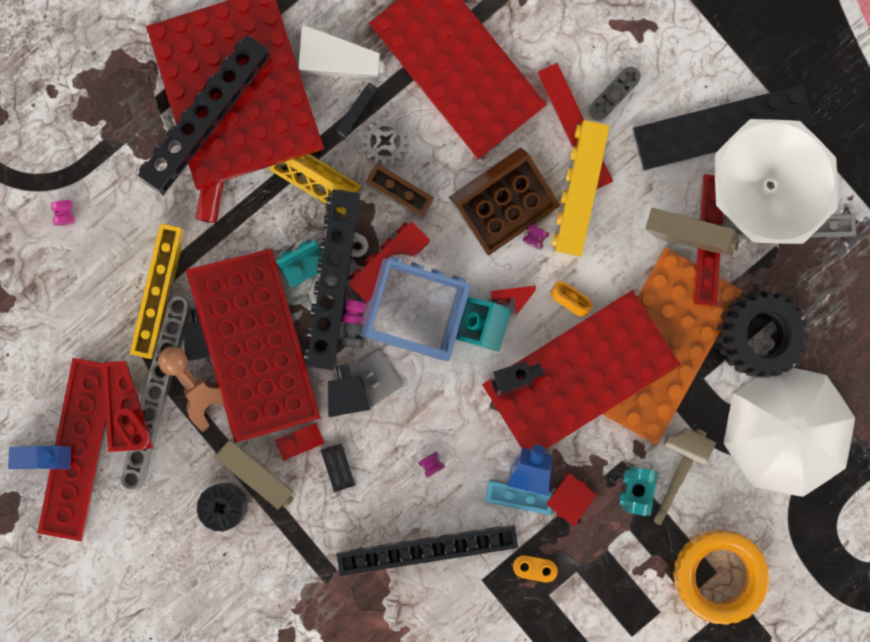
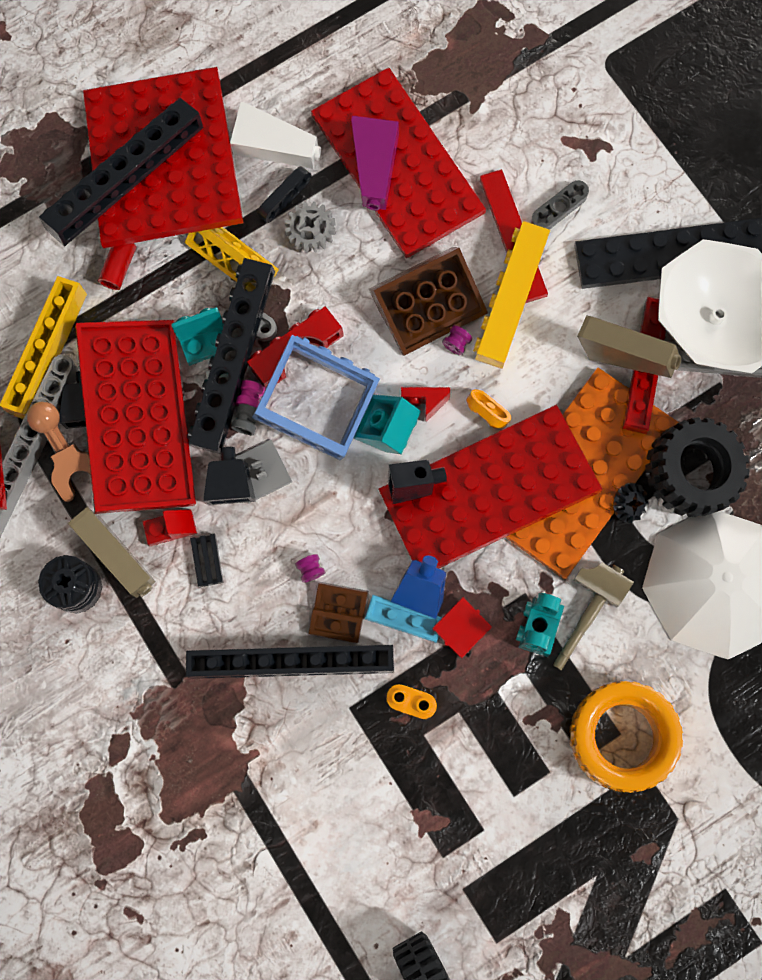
camera: 15 degrees right, 10 degrees down
reddish brown brick [365,163,434,219] -> none
none -> reddish brown slope [309,582,369,643]
none -> magenta slope [352,116,399,211]
none -> black gear [613,483,649,523]

